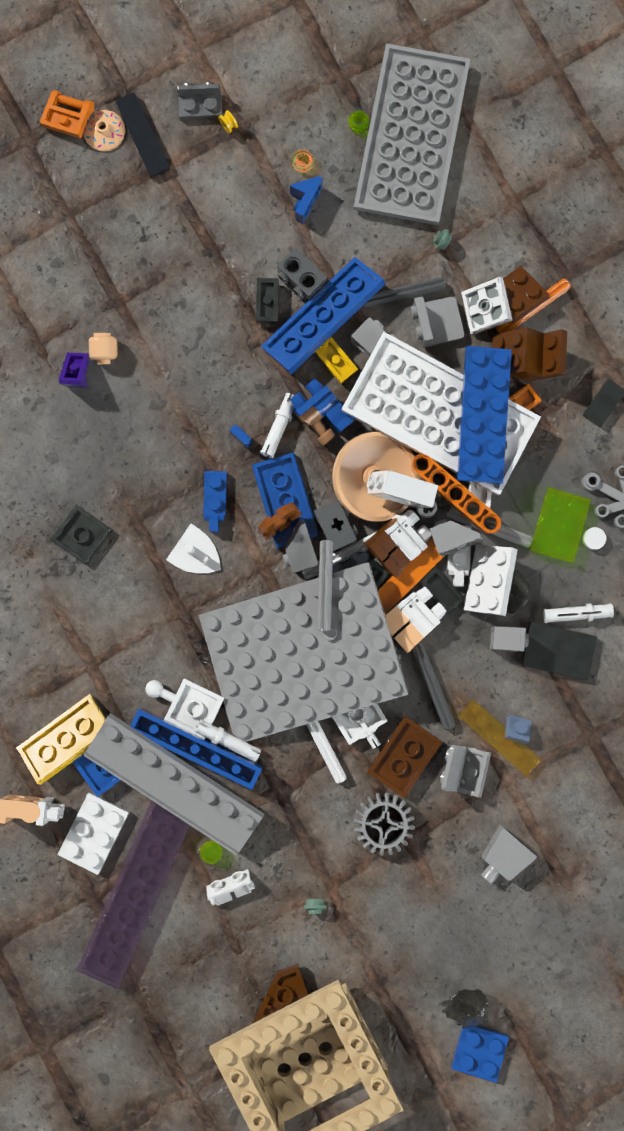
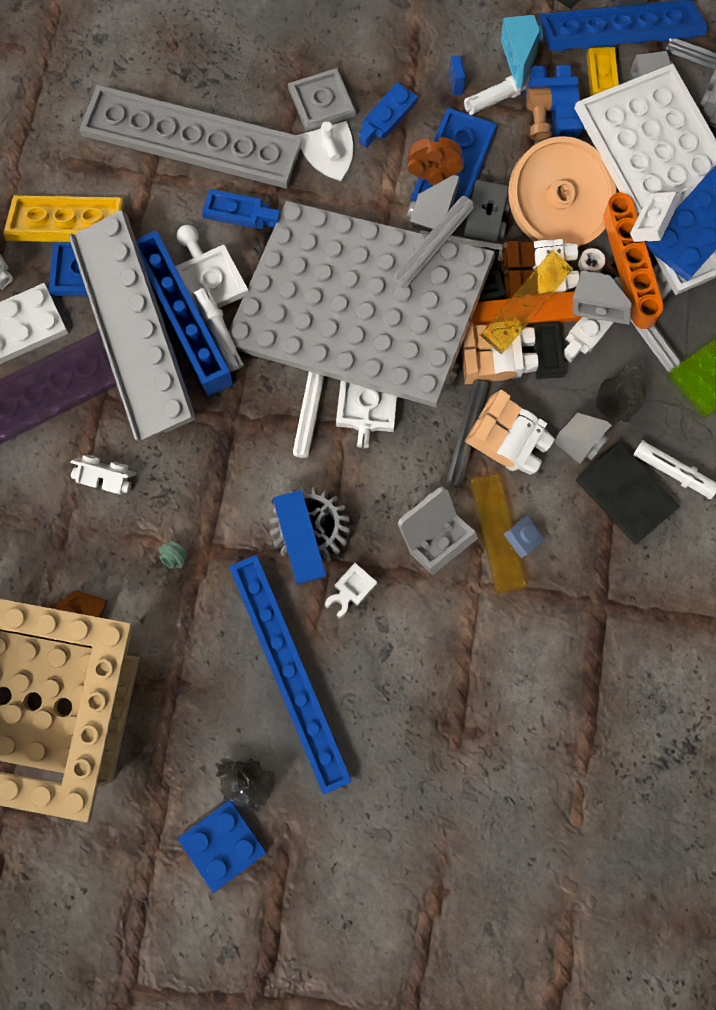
camera: 30 degrees right, 10 degrees down
pearl dark grey tile [50,504,113,566] -> none
clear neon green plate [200,840,223,864] -> none
white window [367,470,438,508] -> none
reddish brown plate [367,716,442,798] -> none
white plate [464,545,518,616] -> none
light grey torso [481,825,537,884] -> none
none -> light grey plate [79,85,302,189]
none -> blue hinge [202,189,280,229]
none -> blue plate [229,555,352,795]
none -> blue tile [273,490,326,585]
none -> light grey tile [288,68,356,132]
none -> white plate [325,563,377,619]
none -> hips [464,390,555,475]
none -> clear yellow tile [480,249,573,354]
none -> medium azure slope [501,15,543,88]
none -> white plate [630,192,680,242]

